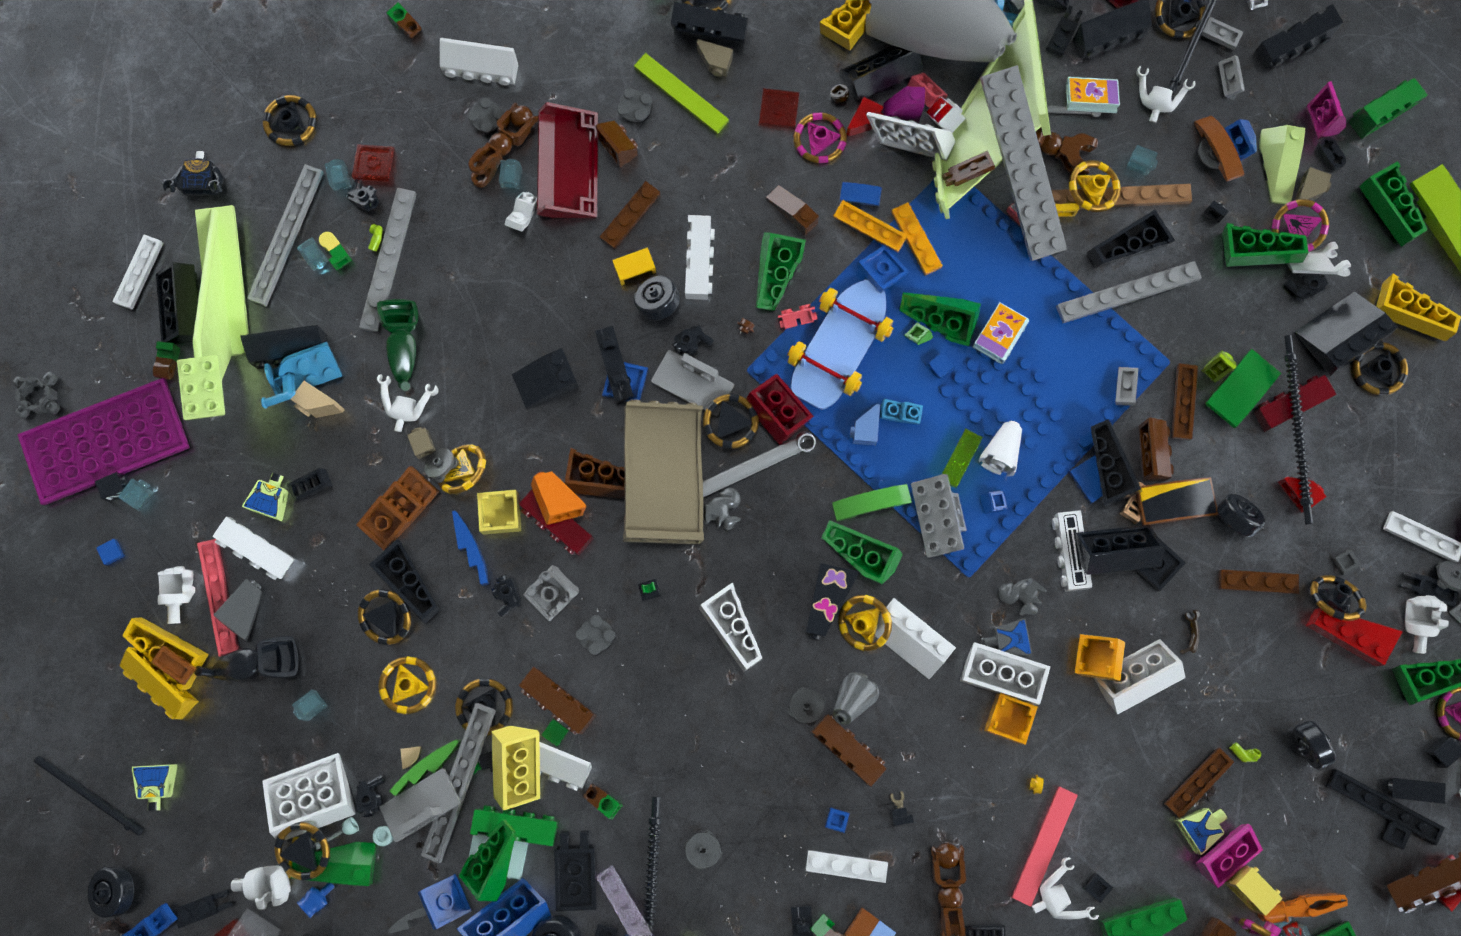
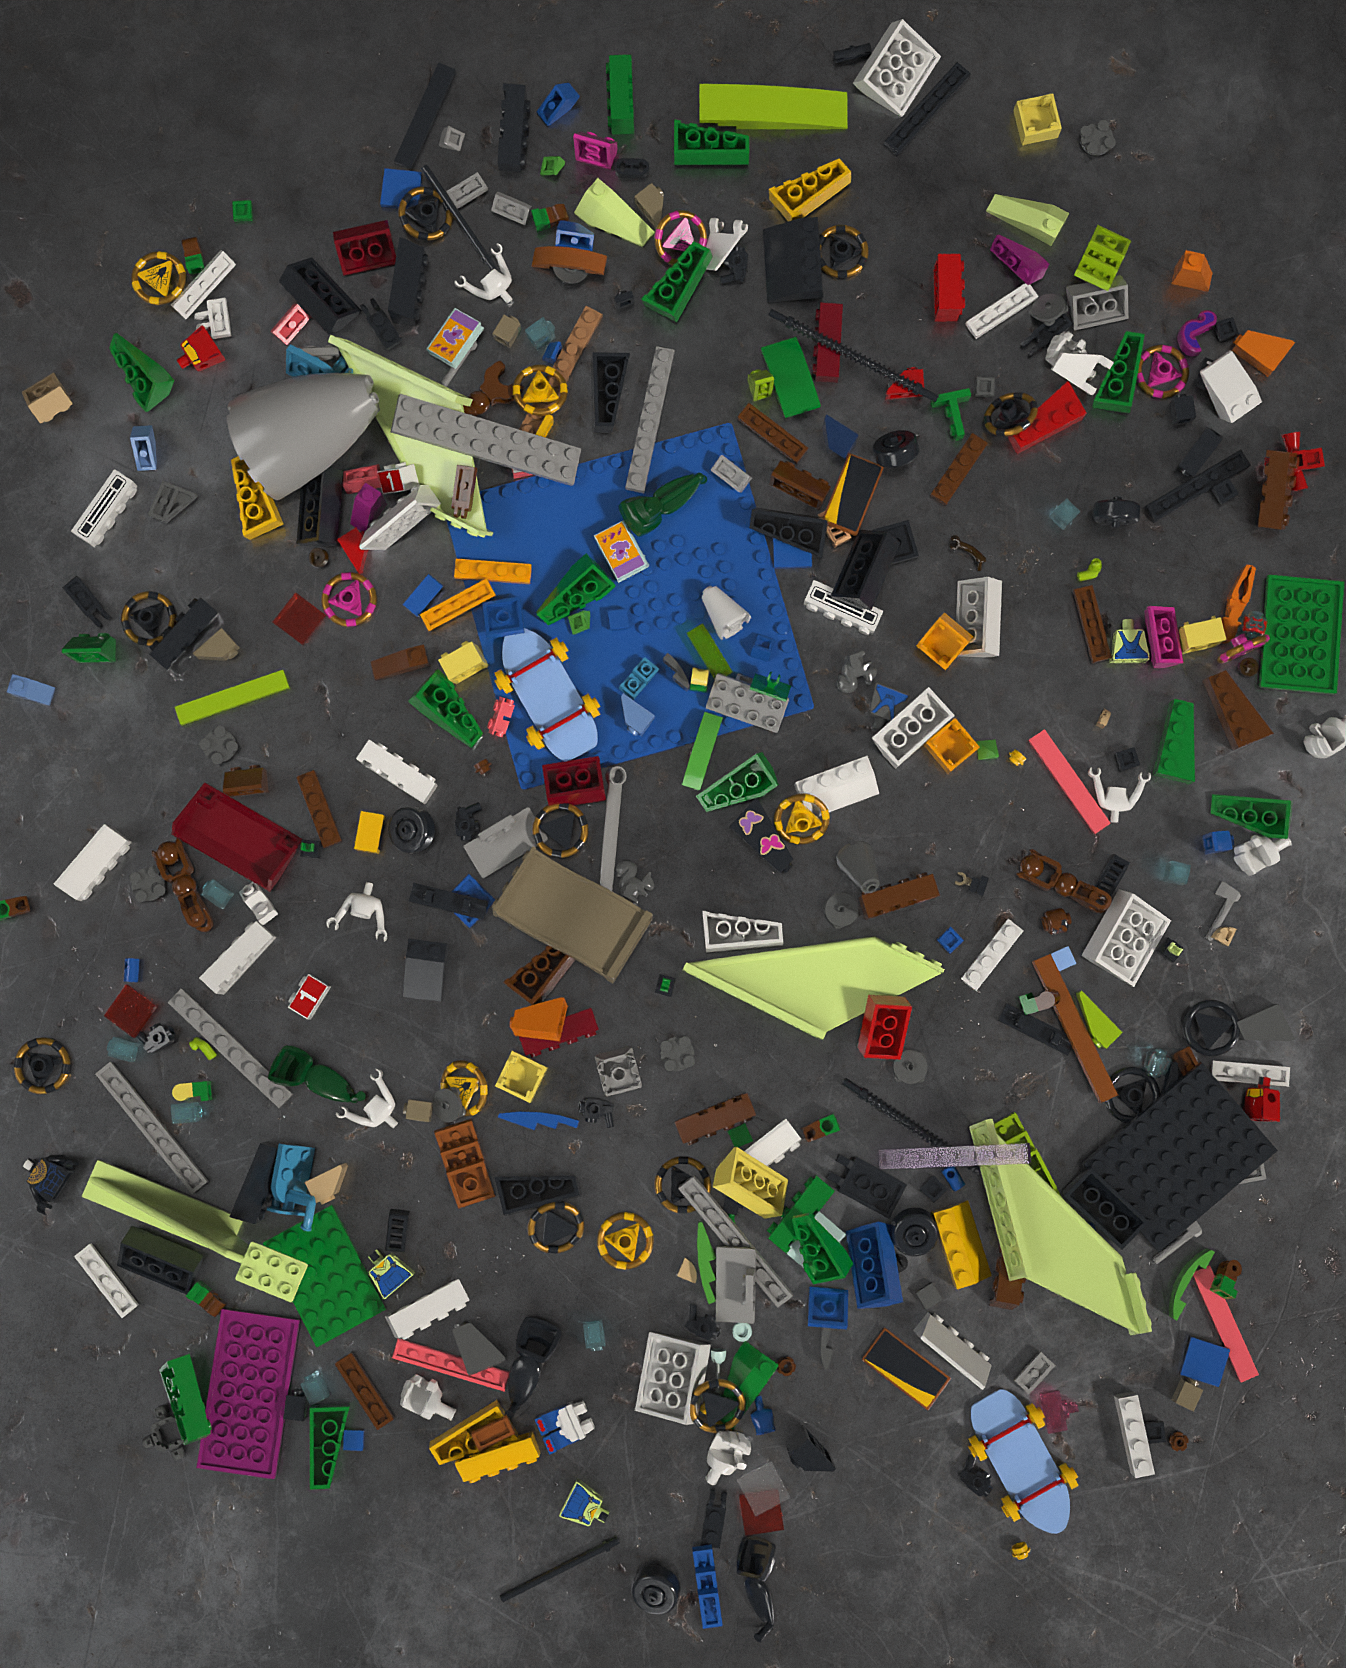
camera: 60 degrees left, 5 degrees up
none -> blue piece [124,958,140,982]
none -> green wedge [159,1354,212,1445]
none -> white wedge [199,921,276,995]
none -> green plate [263,1205,387,1348]
none -> red brick [288,974,331,1020]
none -> black piece [300,839,322,859]
none -> green wedge [310,1403,350,1490]
none -> white piece [327,882,387,942]
none -> reddish brown plate [335,1352,394,1430]
none -> light yellow container [438,641,489,684]
none -> dark tan brick [493,315,521,348]
none -> leg [531,204,569,233]
none -> hips [534,1401,595,1455]
none -> blue slope [537,82,580,126]
none -> bright green slope [540,156,565,176]
none -> blue slope [542,341,562,365]
none -> dark green piece [618,472,707,537]
none -> dark grey slope [663,653,690,691]
none -> yellowish green piece [683,936,945,1040]
none -> light yellow leg [690,667,709,693]
none -> green piece [749,672,791,702]
none -> reddish brown plate [777,1357,796,1376]
none -> dark blue slope [822,415,859,458]
none -> red brick [857,994,912,1060]
none -> green bracket [930,388,971,441]
none -> red brick [933,254,965,322]
none -> bright green slope [976,739,999,760]
none -> reddish brown head [1041,908,1072,935]
none -> clear light blue brick [1050,498,1080,530]
none -> white flag [1051,353,1113,396]
none -> tan tile [1096,709,1111,728]

